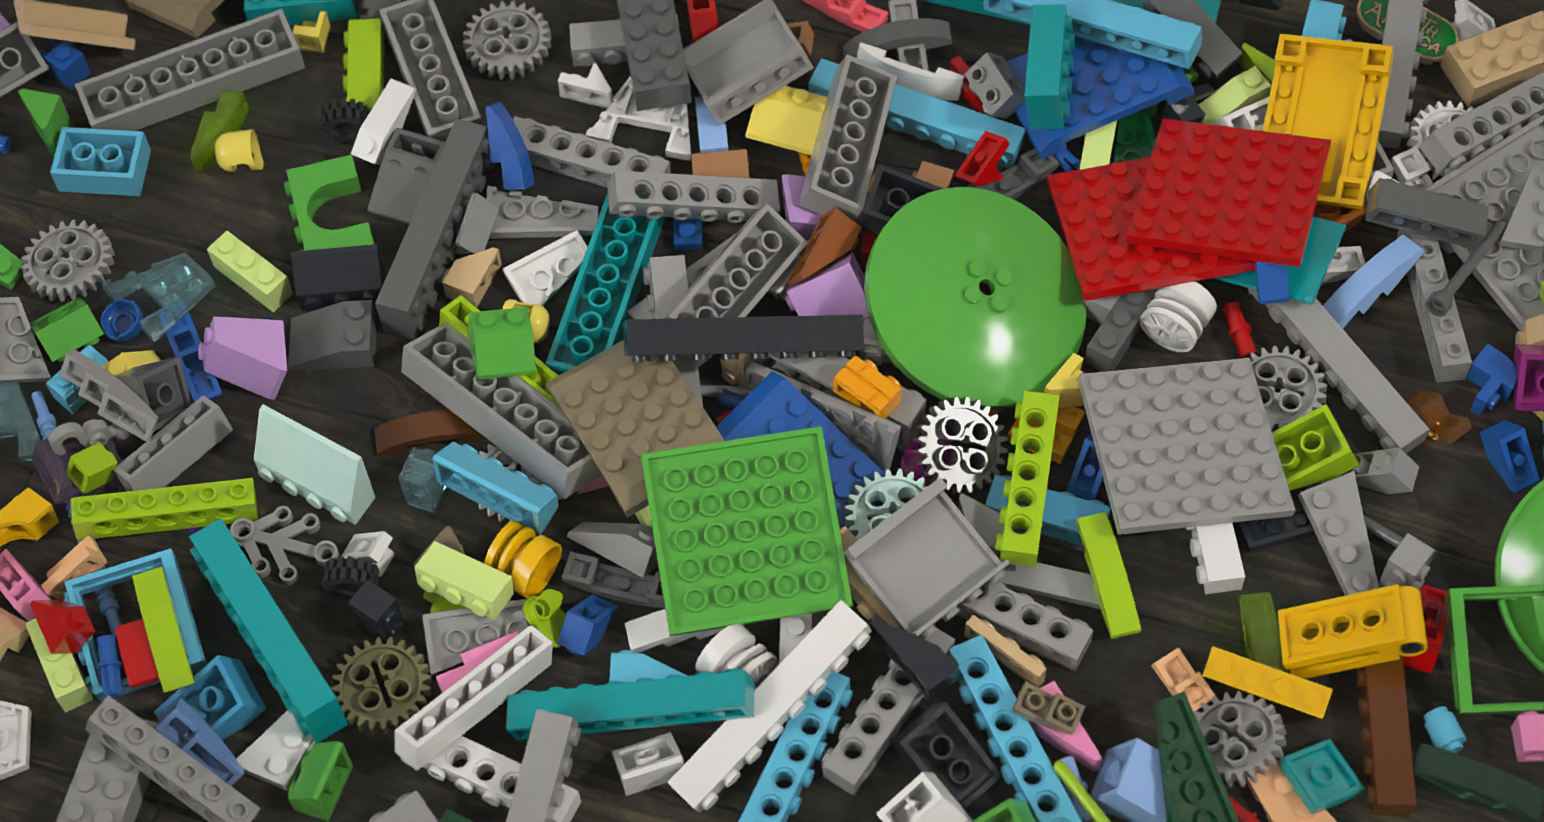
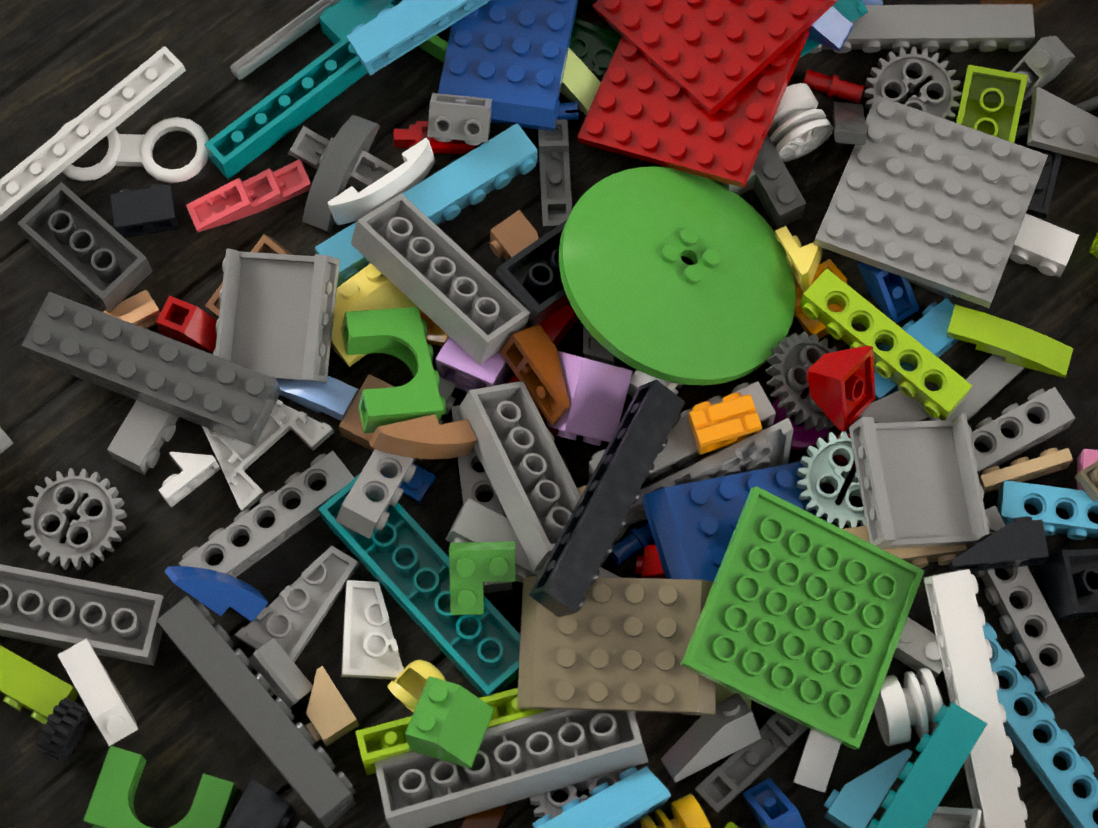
camera: 60 degrees left, 10 degrees up
dark grey slope [367,128,445,224] -> none
red slope [955,131,1010,186] -> none
teal brick [1025,4,1075,129] -> none
none -> bright green arch [341,307,446,434]
none -> medium nougat slope [369,414,477,459]
none -> bright green brick [449,541,516,615]
none -> red slope [806,345,876,432]
none -> dark grey tile [832,102,867,145]

